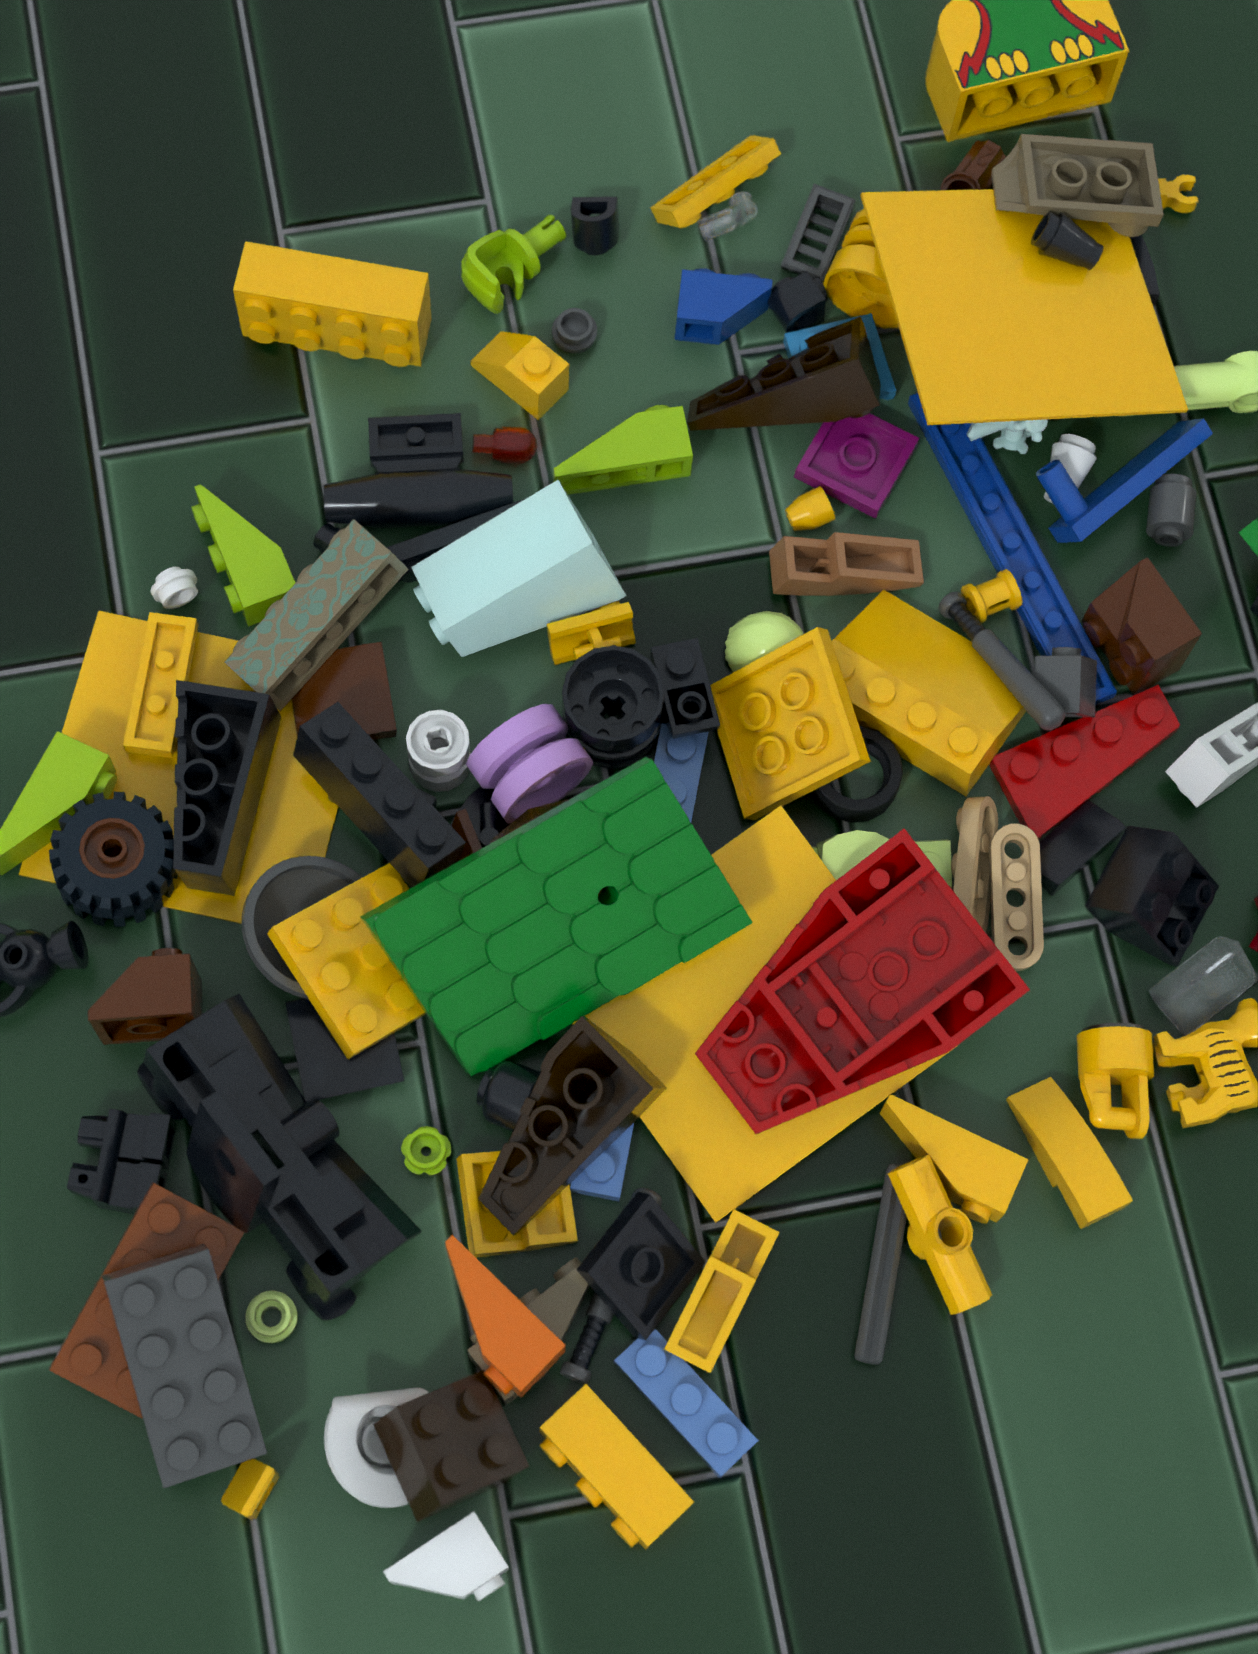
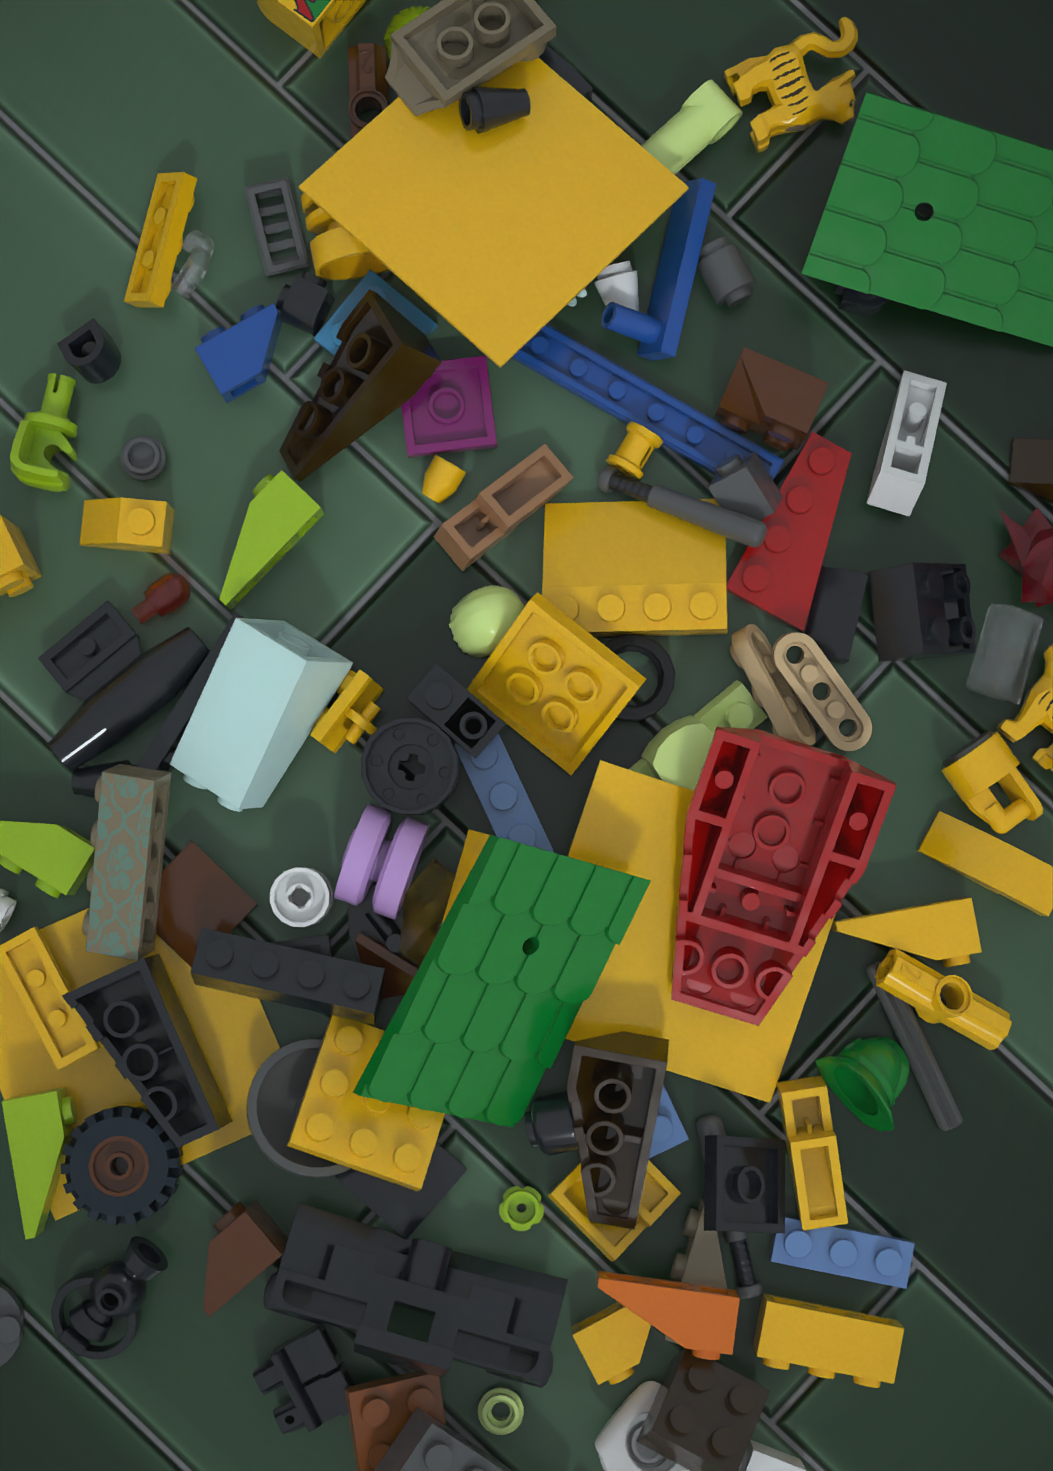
camera: 30 degrees left, 15 degrees up
none -> yellow slope [571,1302,651,1385]
none -> green piece [815,1036,909,1132]

